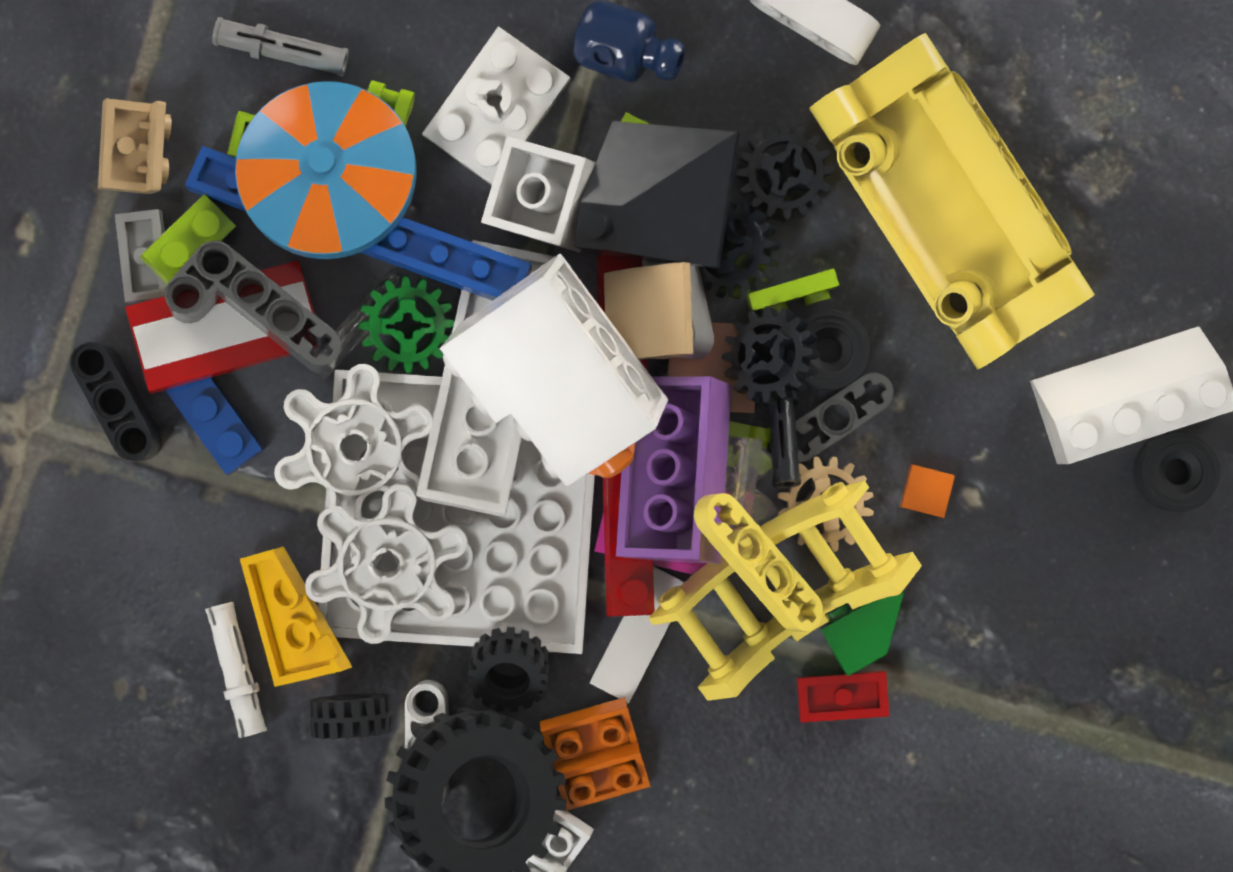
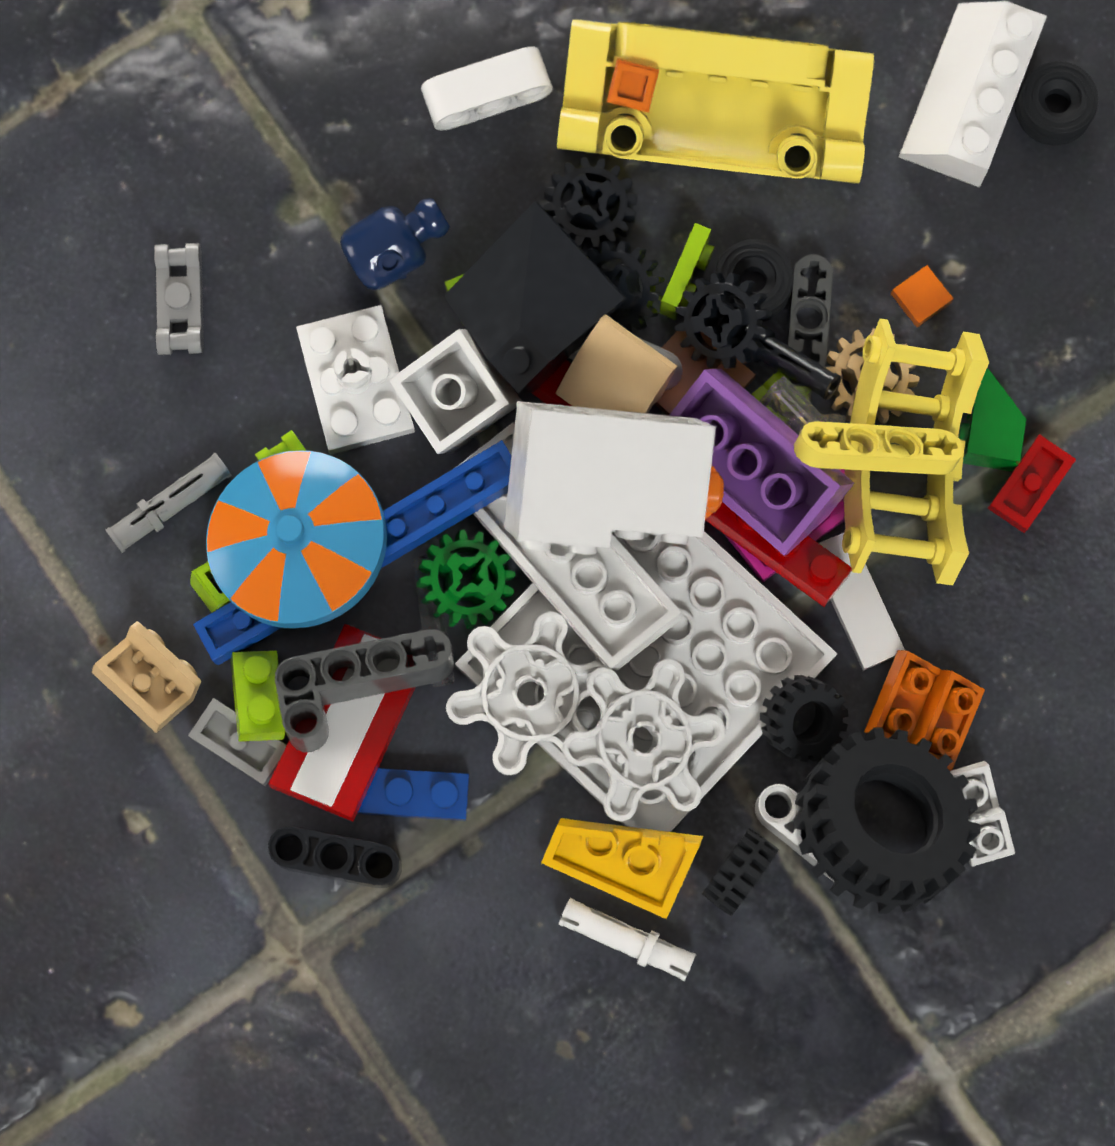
camera: 50 degrees left, 10 degrees down
none -> orange tile [607,58,659,113]

